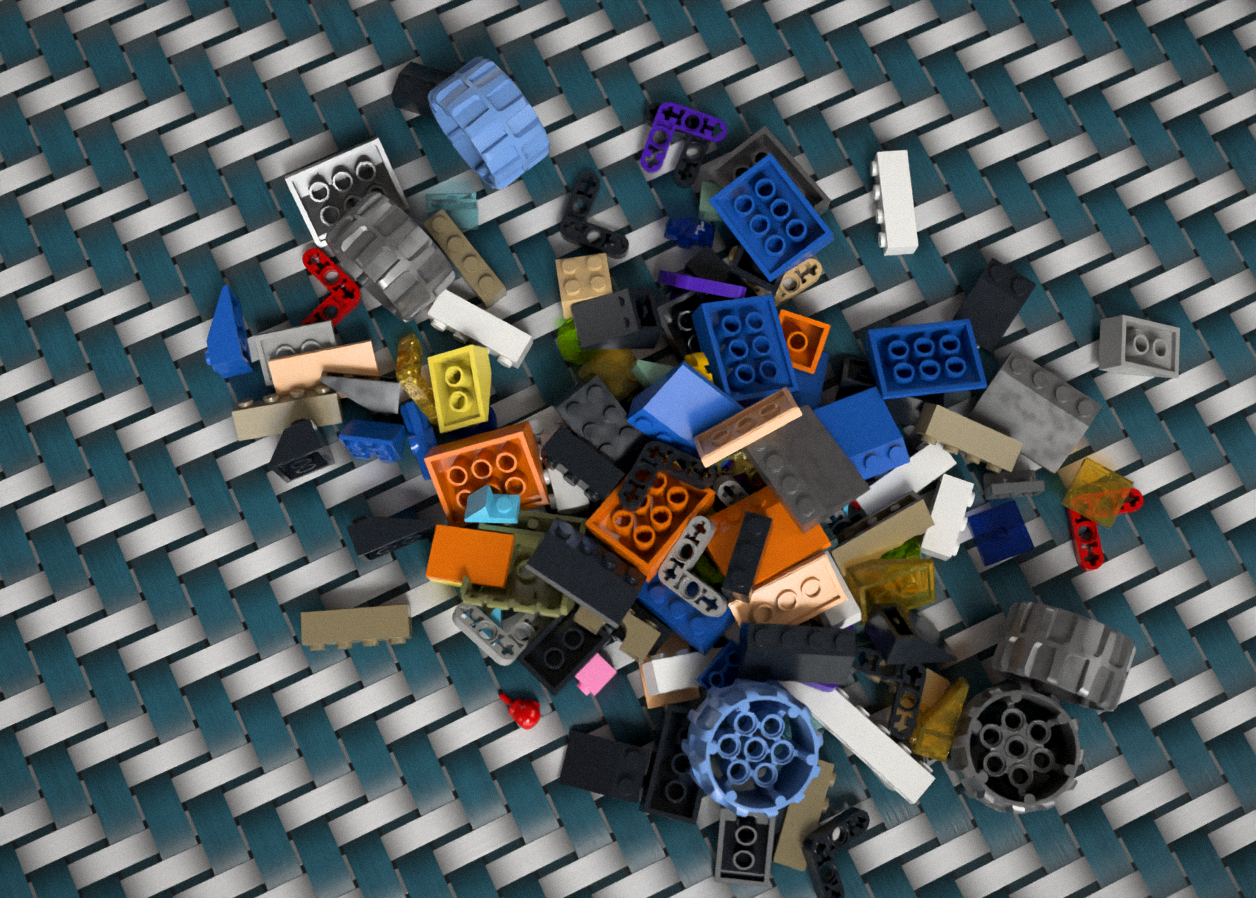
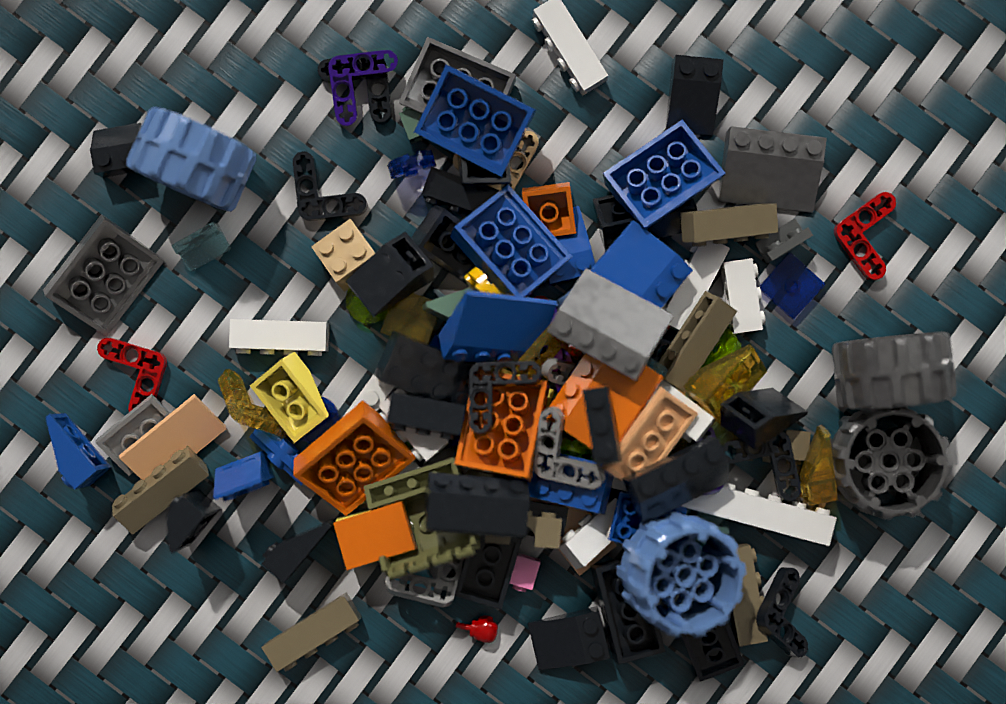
camera: 25 degrees left, 10 degrees up
slope [321,371,401,417] -> none
flat silver wheel [325,191,455,323] -> none
dark tan brick [423,209,507,309] -> none
medium azure slope [464,485,521,523] -> none
dark purple beam [657,270,747,299] -> none
light nougat tile [693,387,802,467] -> none
clear yellow plate [1061,457,1134,529] -> none
light grey slope [1099,315,1180,378] -> none

